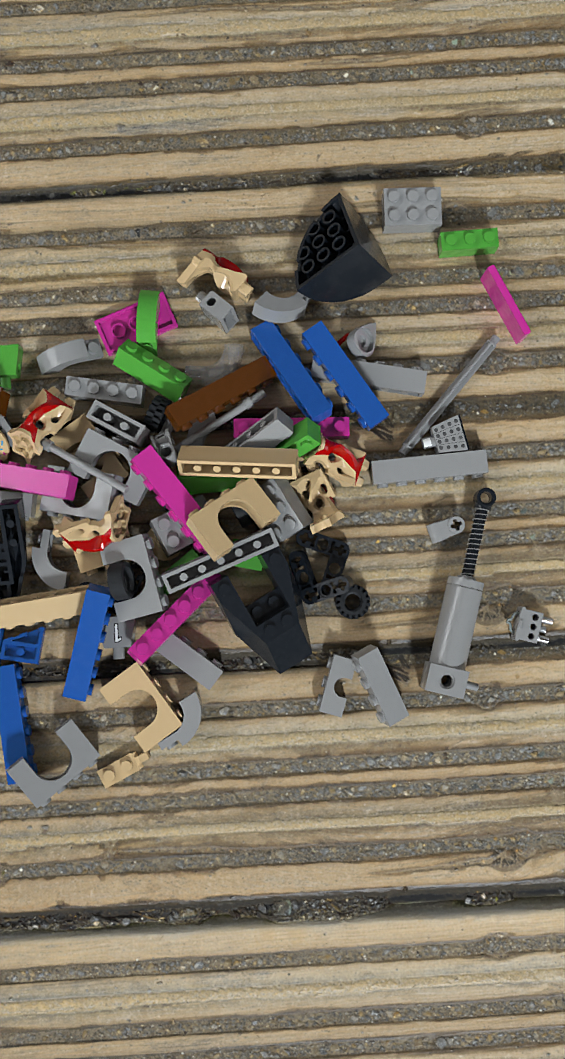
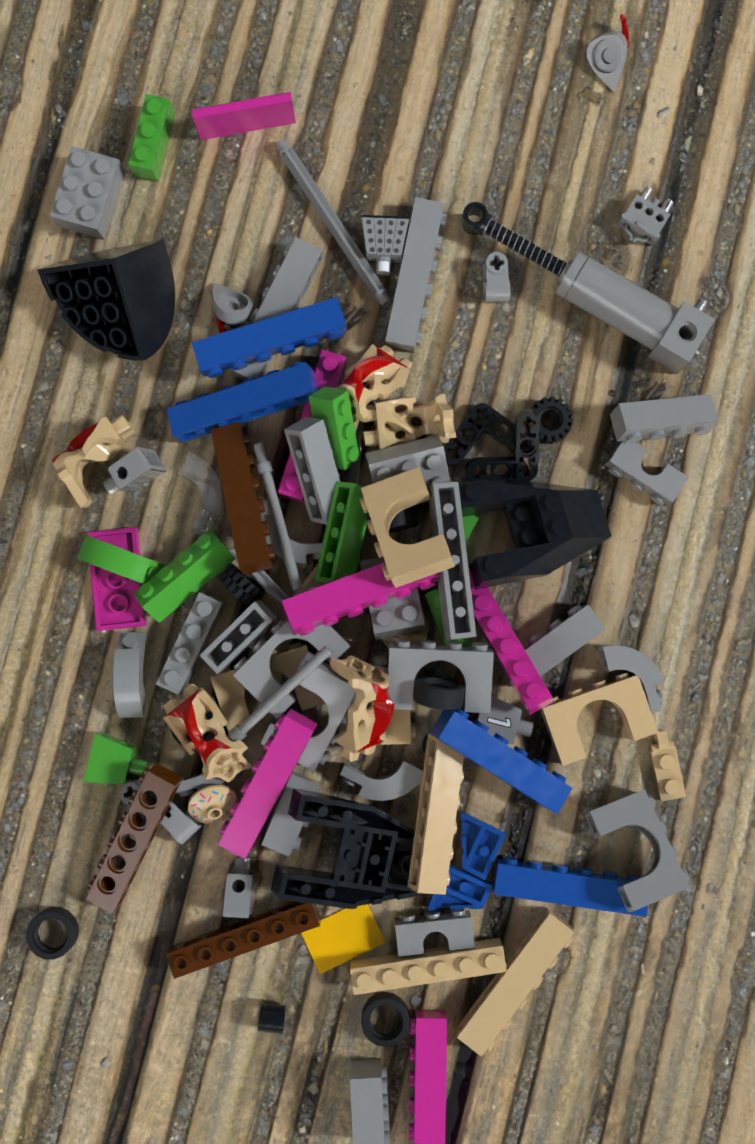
camera: 70 degrees left, 0 degrees up
light grey piece [150,428,178,468] -> none
tan brick [177,445,299,480] -> none
light grey arch [252,291,311,323] -> none

